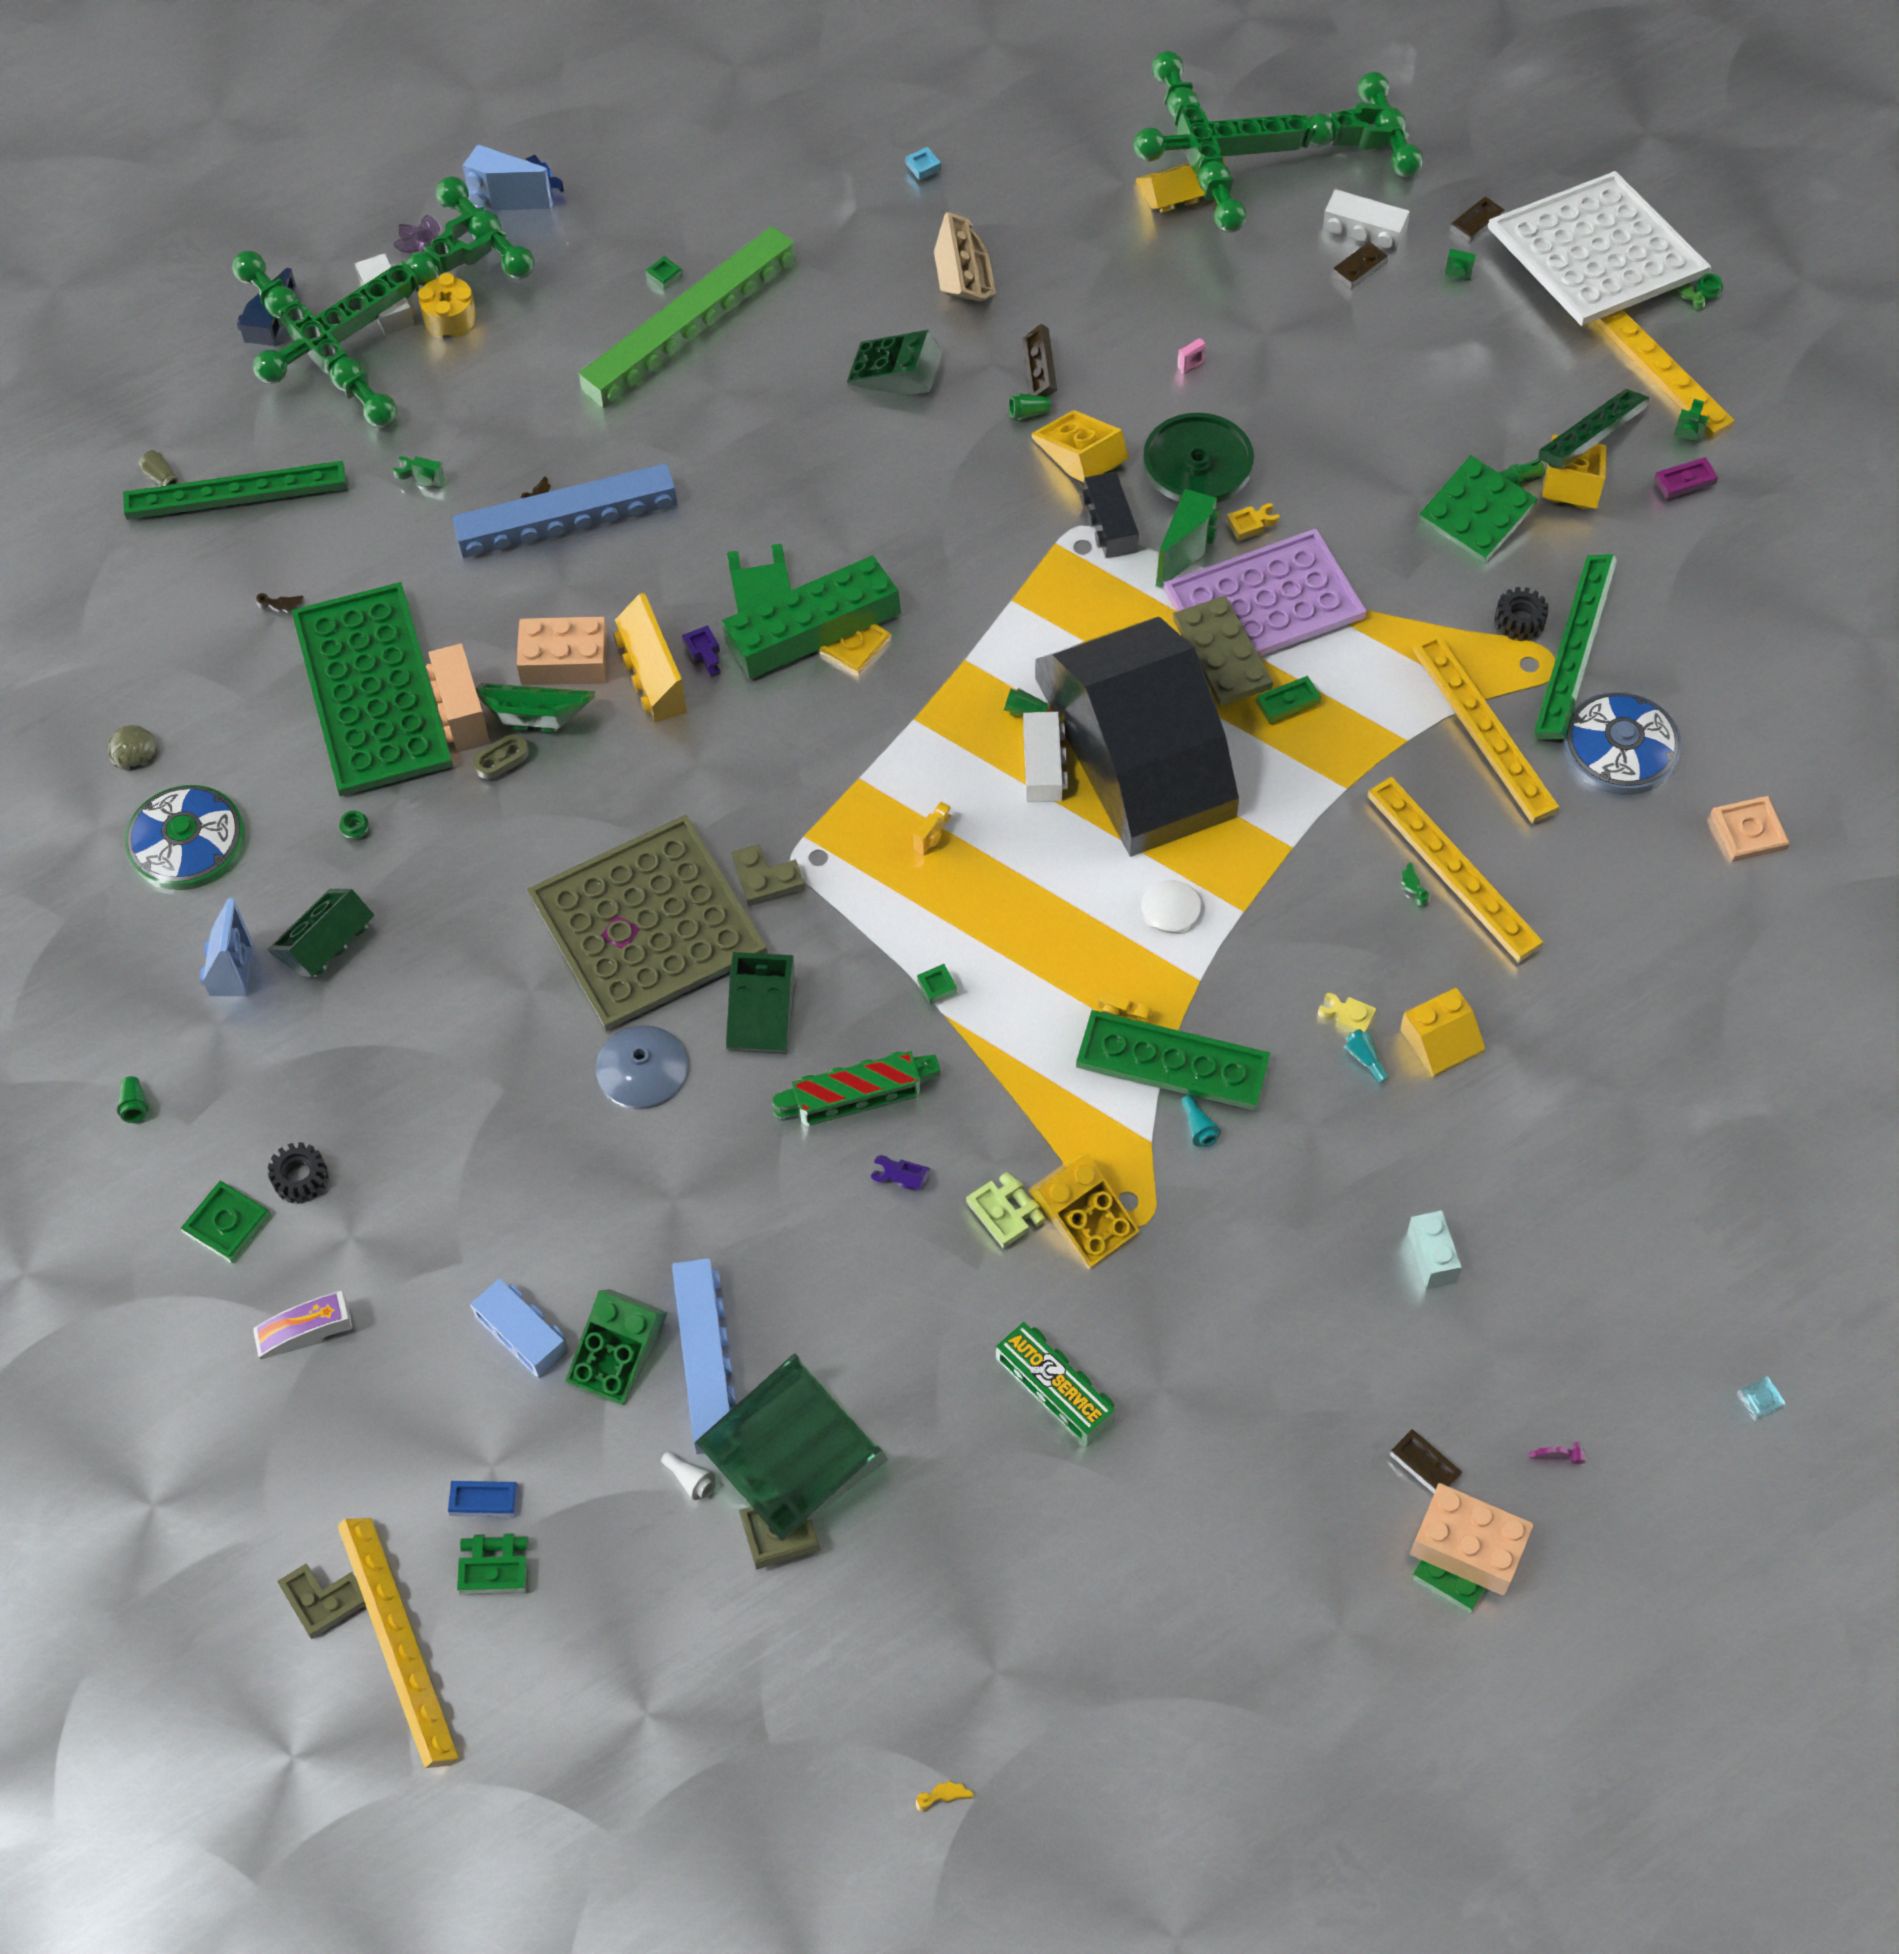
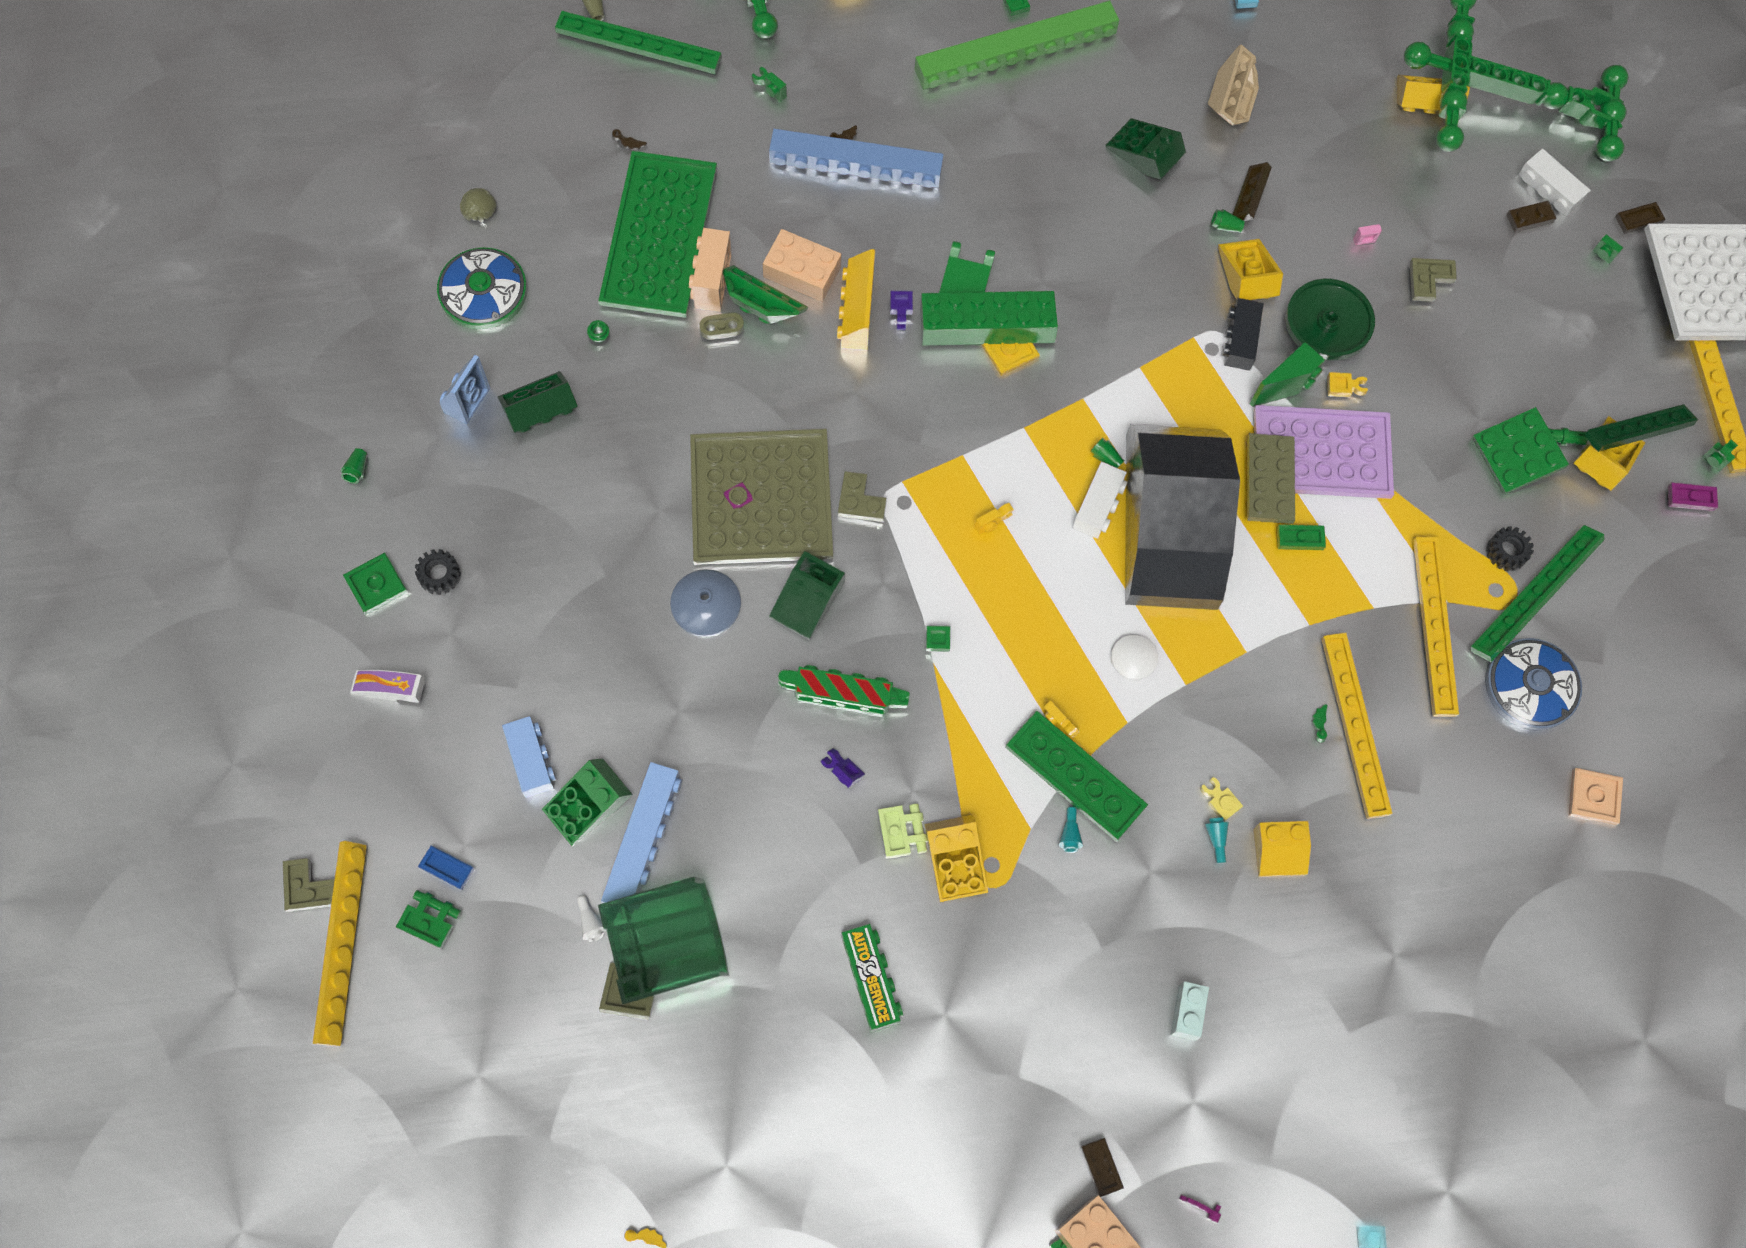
camera: 20 degrees right, 10 degrees up
none -> olive plate [1410,258,1457,302]

